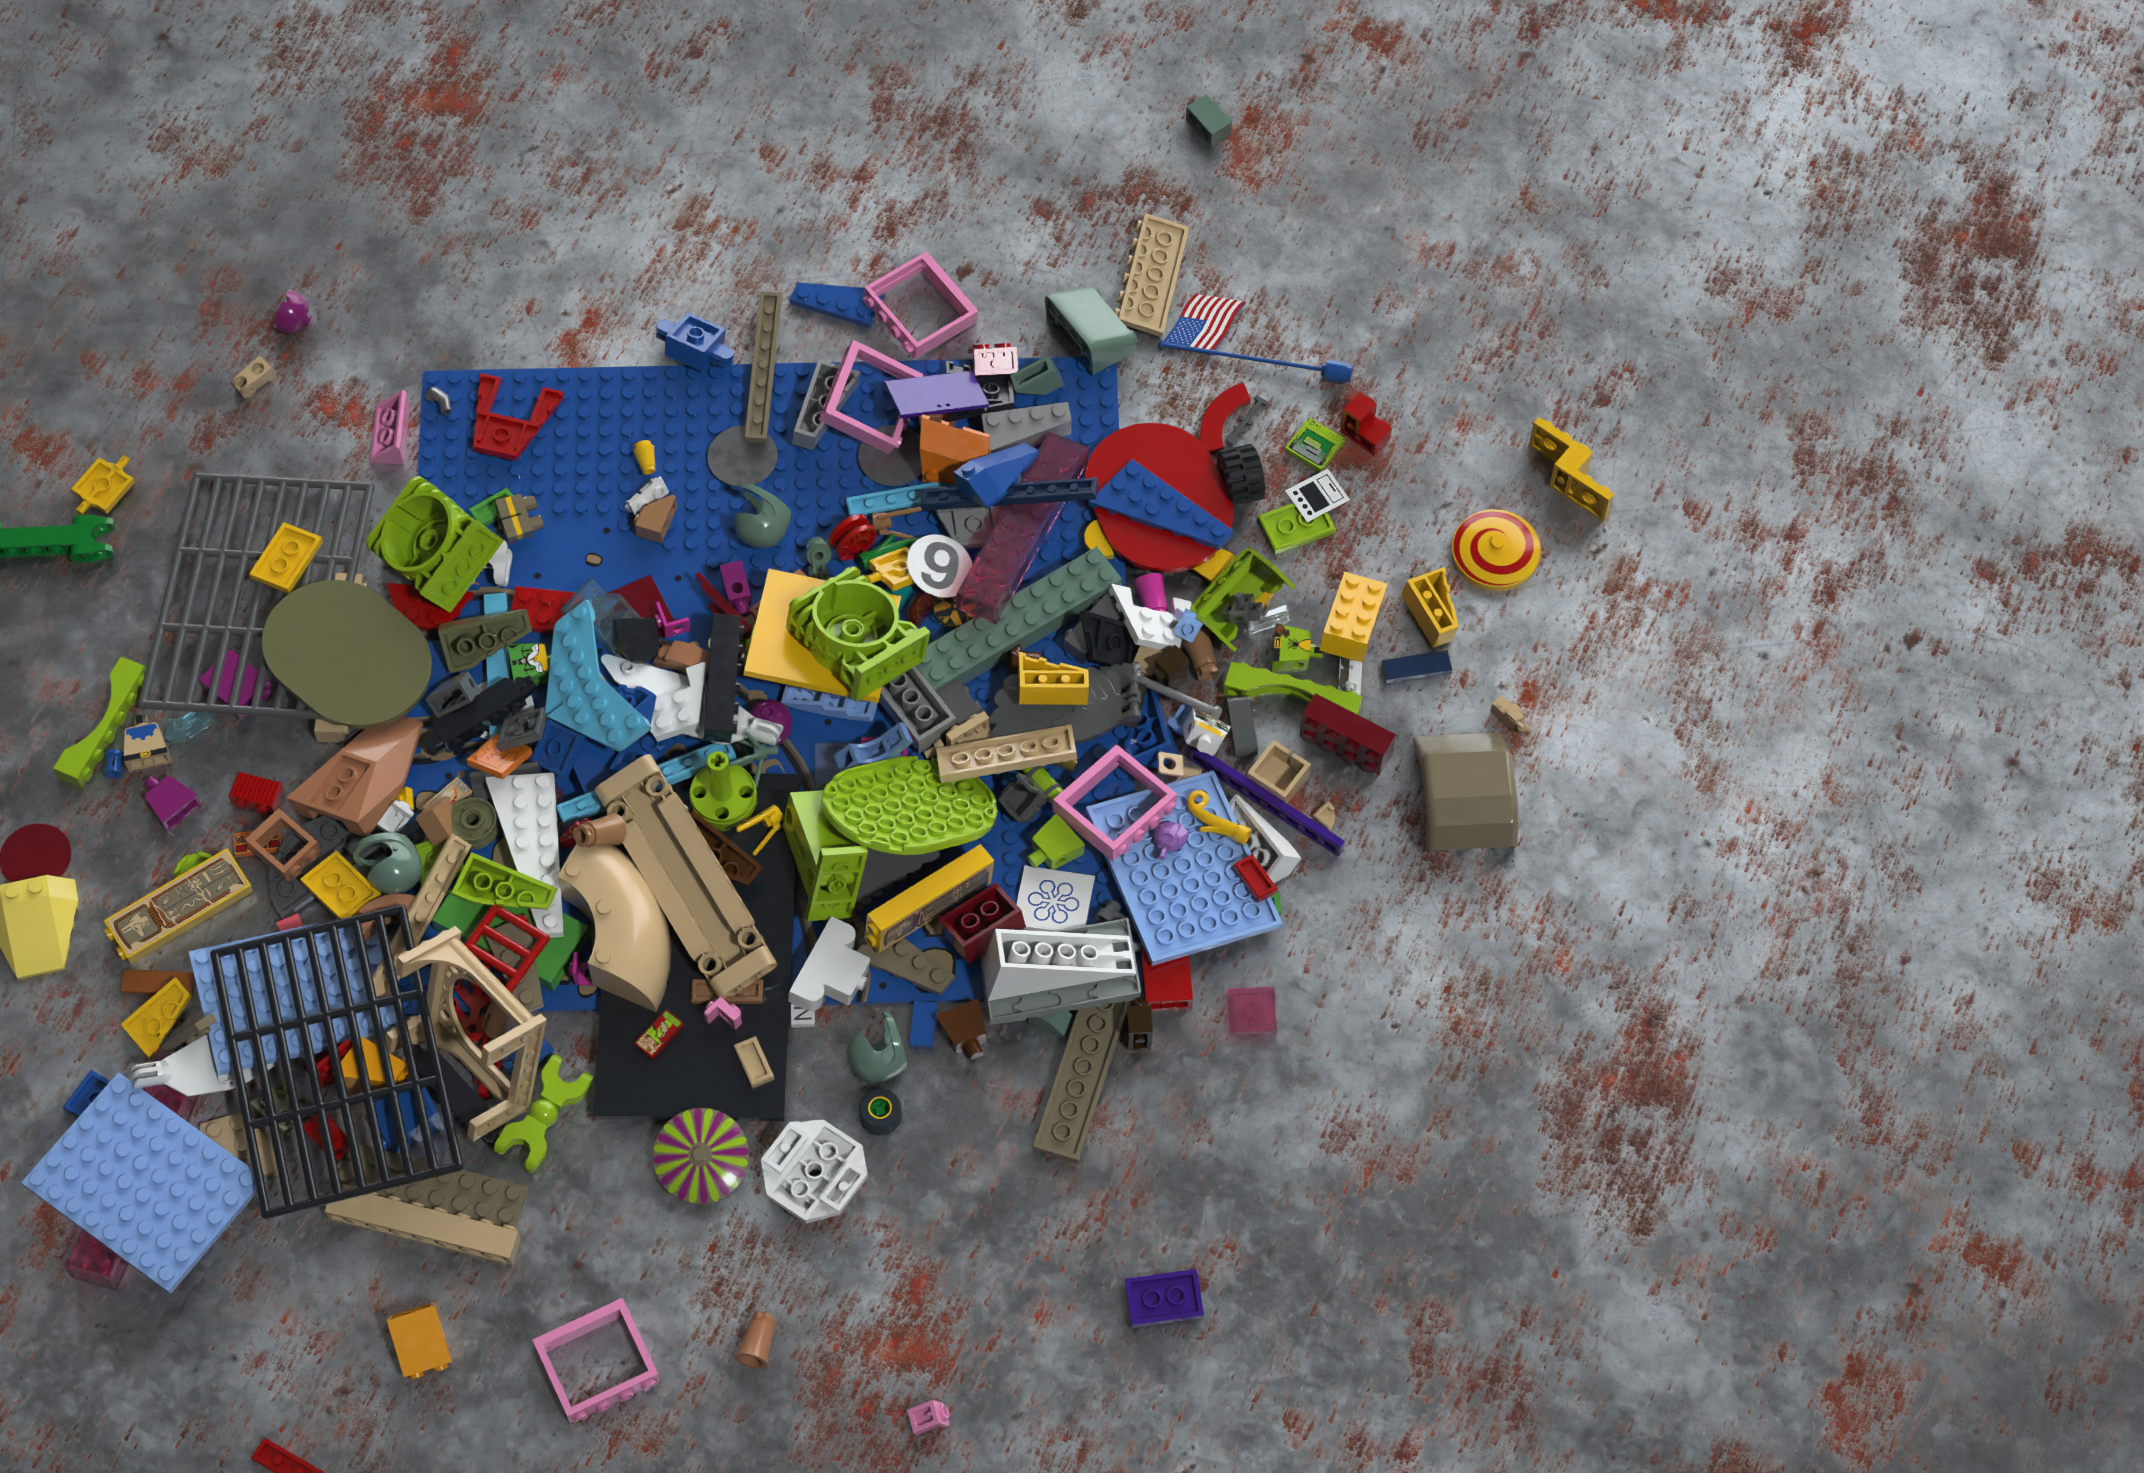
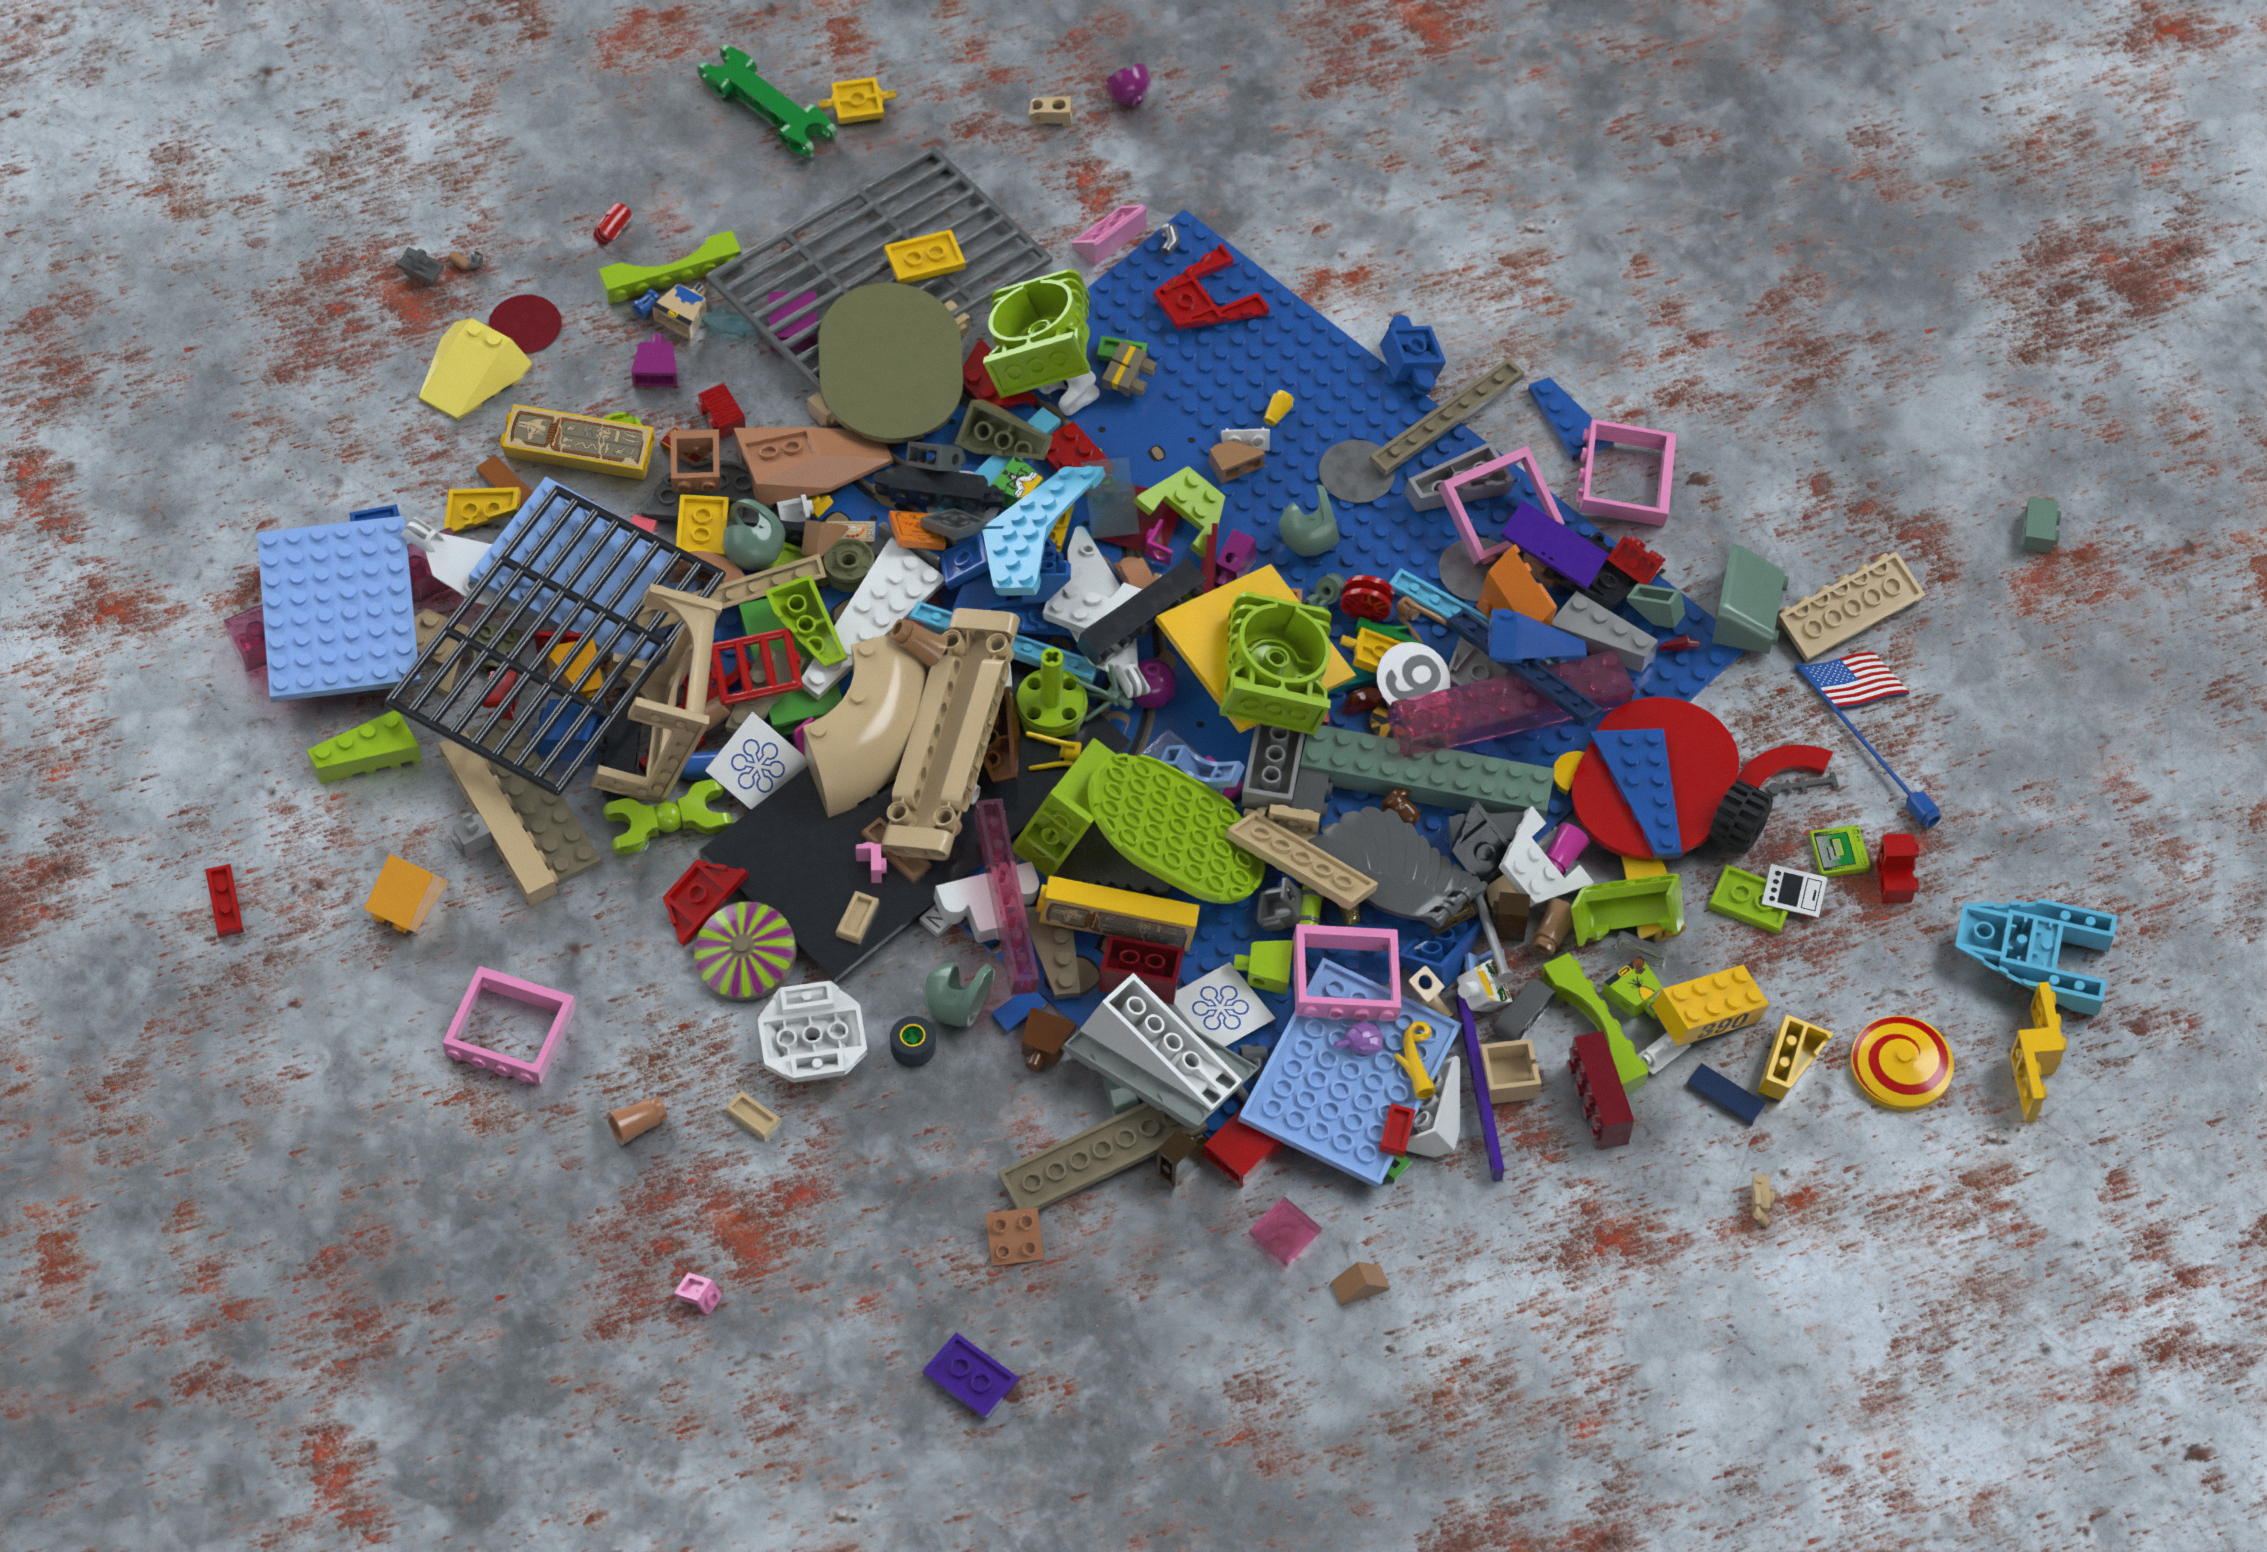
camera: 45 degrees right, 5 degrees down
dark tan plate [161,1013,217,1054] -> none
black tile [612,618,660,664] -> none
tile [634,1009,684,1060] -> none
light blue slope [781,684,878,722] -> none
yellow wedge [1018,652,1089,705] -> none
light blue bracket [1173,608,1203,642] -> none
dark grey piece [1222,592,1263,623] -> none
tan tile [1312,801,1335,832] -> none
dark tan windscreen [1413,732,1519,852] -> none
none -> lime wedge [307,710,422,784]
none -> light grey brick [451,812,493,857]
none -> red arm [593,202,632,244]
none -> red wing [663,860,750,947]
none -> white sticker [705,712,808,809]
none -> tan tile [725,1090,781,1141]
none -> clear pink brick [974,798,1039,995]
none -> nougat hinge [986,1207,1044,1266]
none -> lime wing [1133,466,1225,558]
none -> medium nougat slope [1331,1262,1390,1306]
none -> dark red bar [1659,635,1699,651]
none -> medium azure wedge [1955,899,2118,1016]

